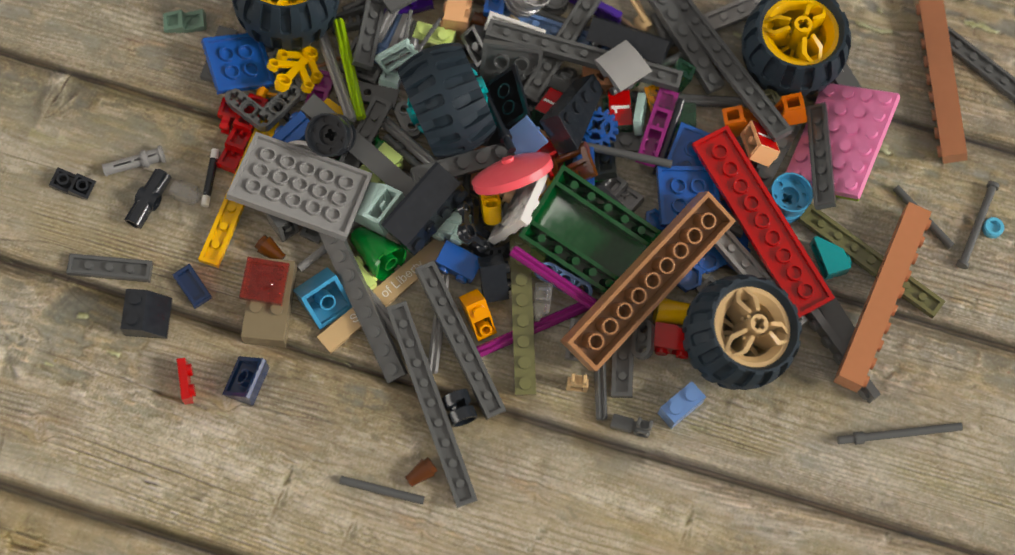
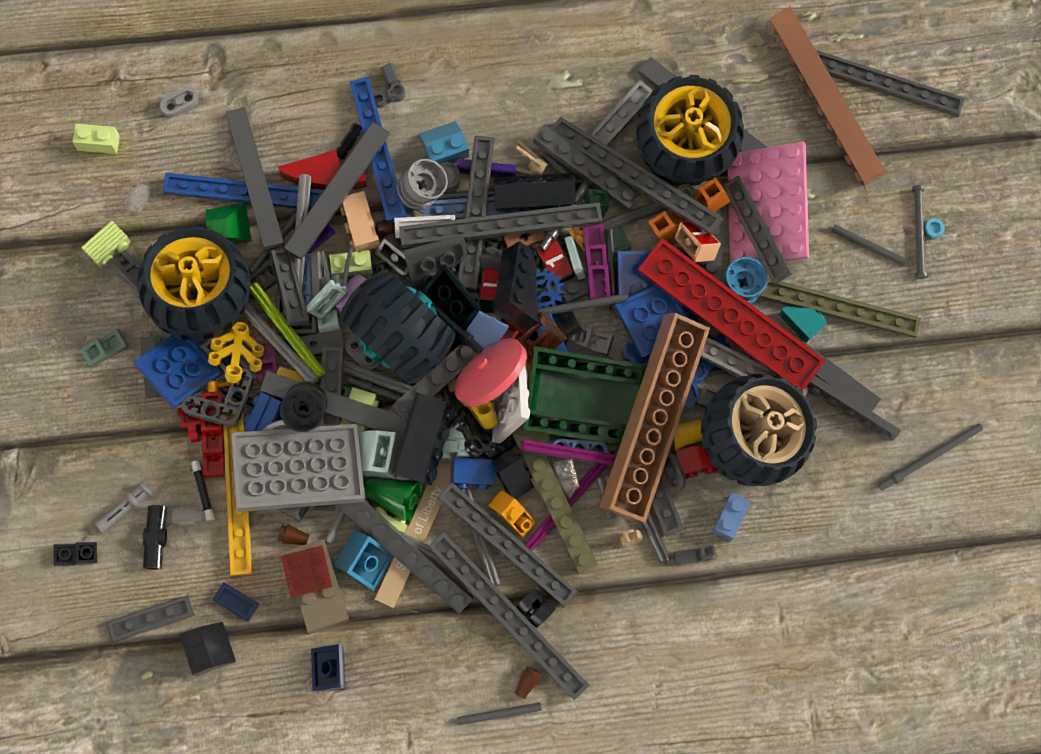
camera: 25 degrees left, 5 degrees up
red plate [177,357,196,405] -> none
light grey slope [594,40,652,93] -> none
nougat brick [833,202,932,393] -> none

